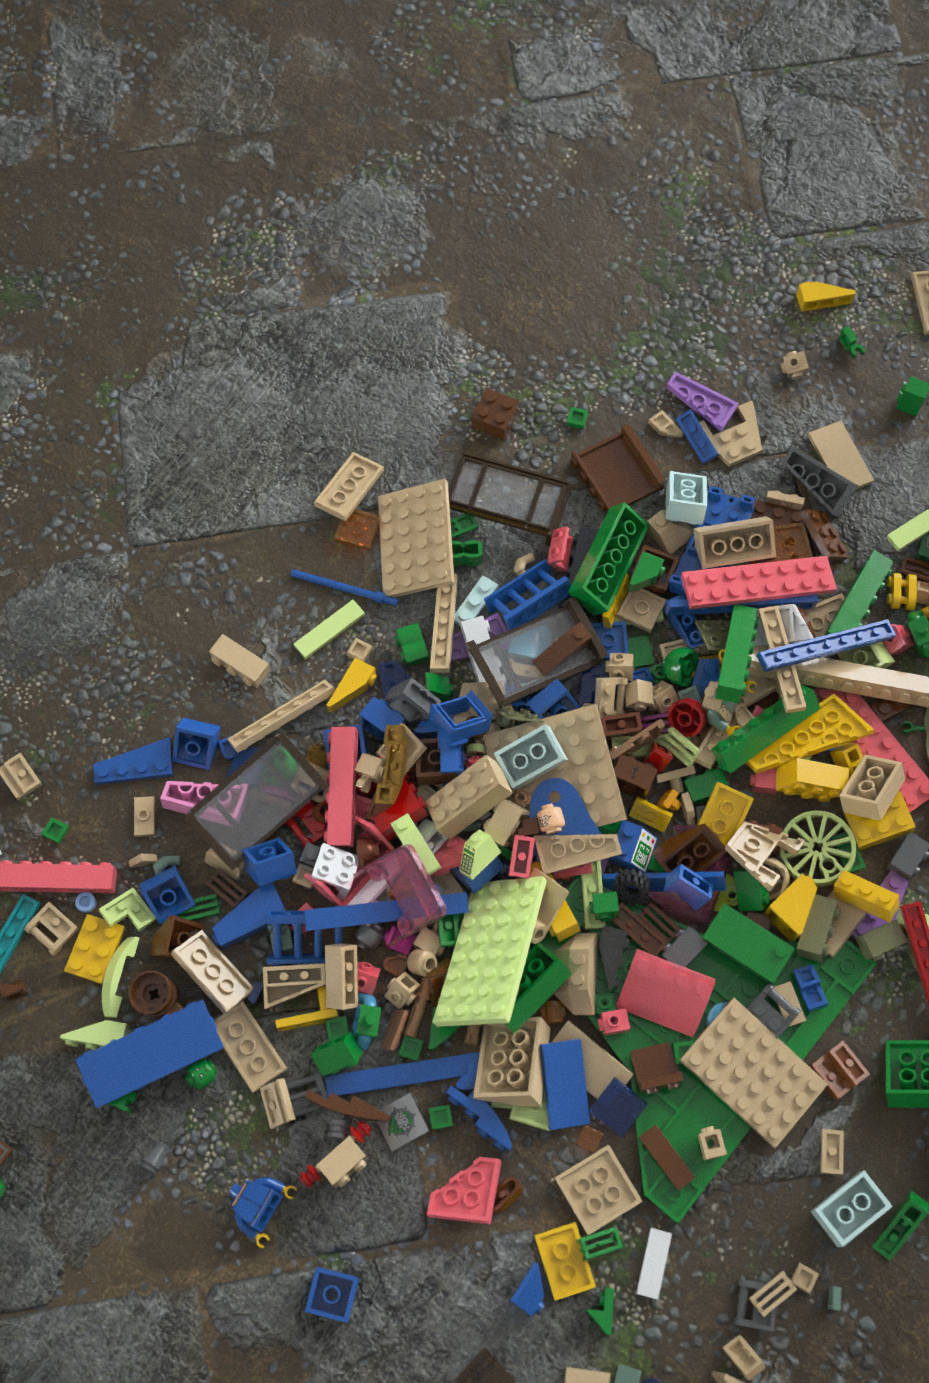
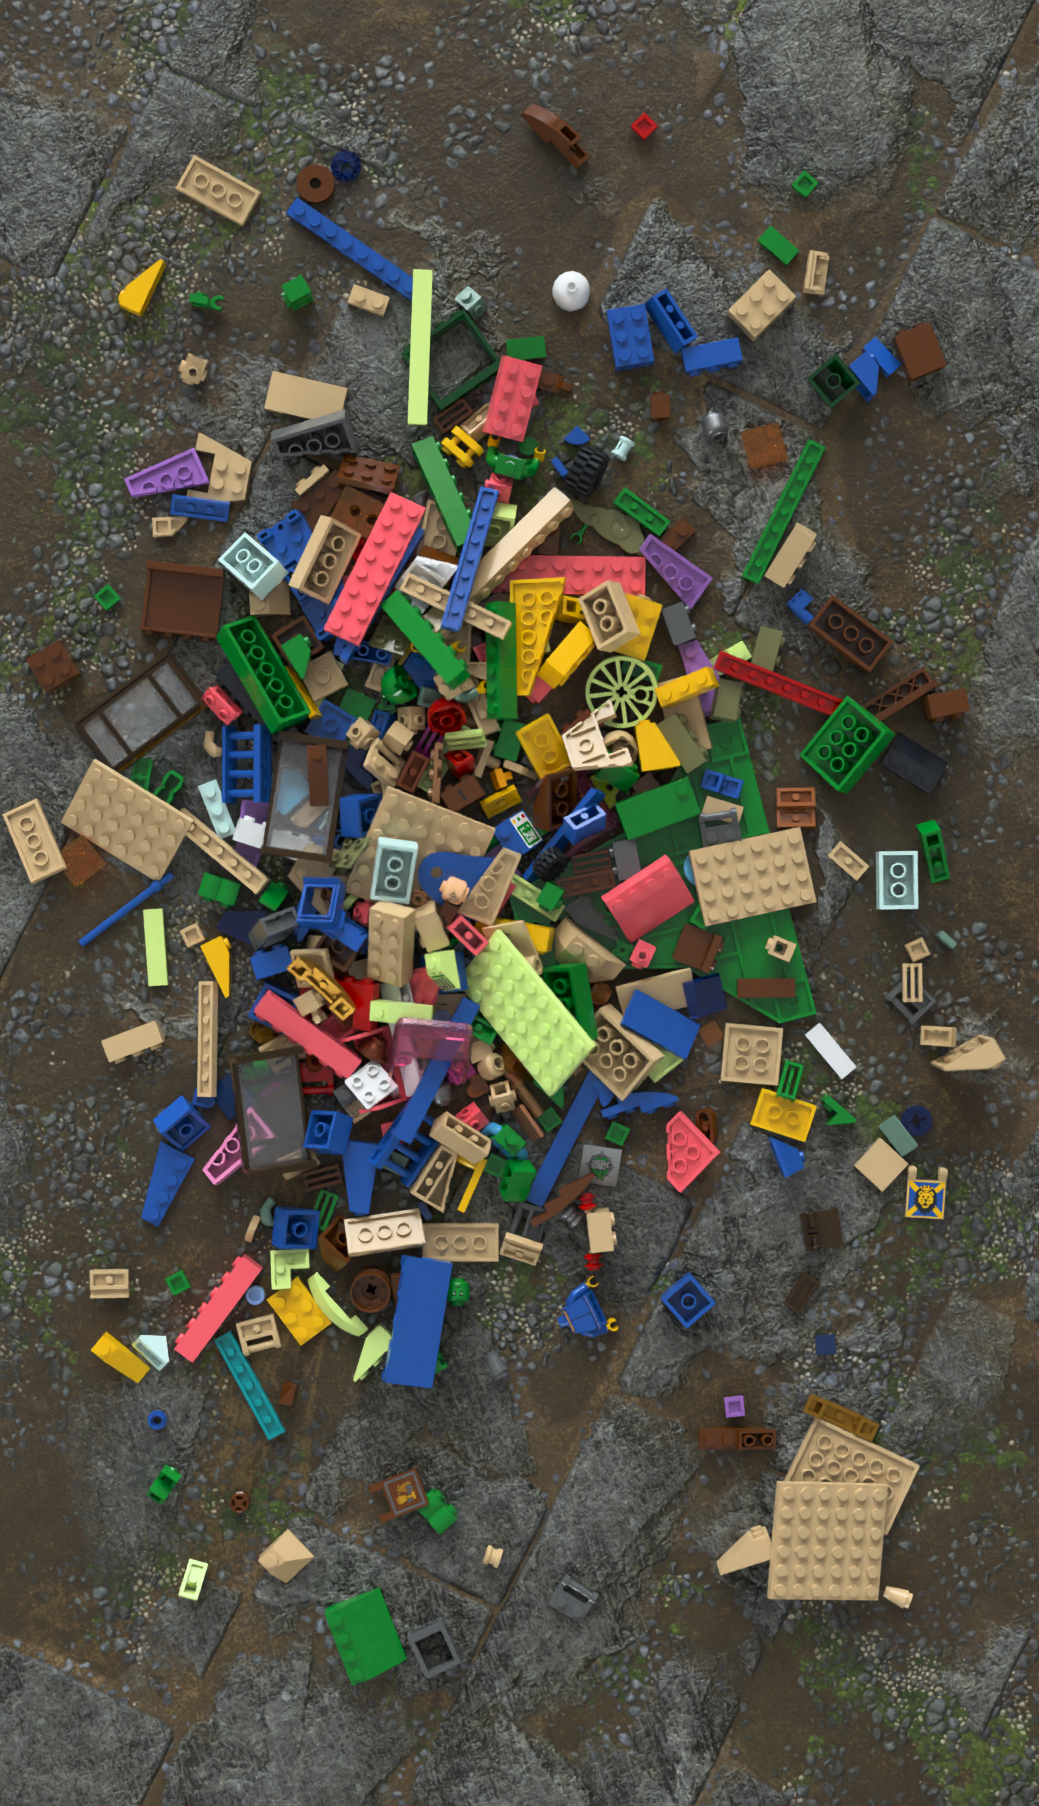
camera: 55 degrees left, 20 degrees up
tan plate [134,796,155,837] -> none

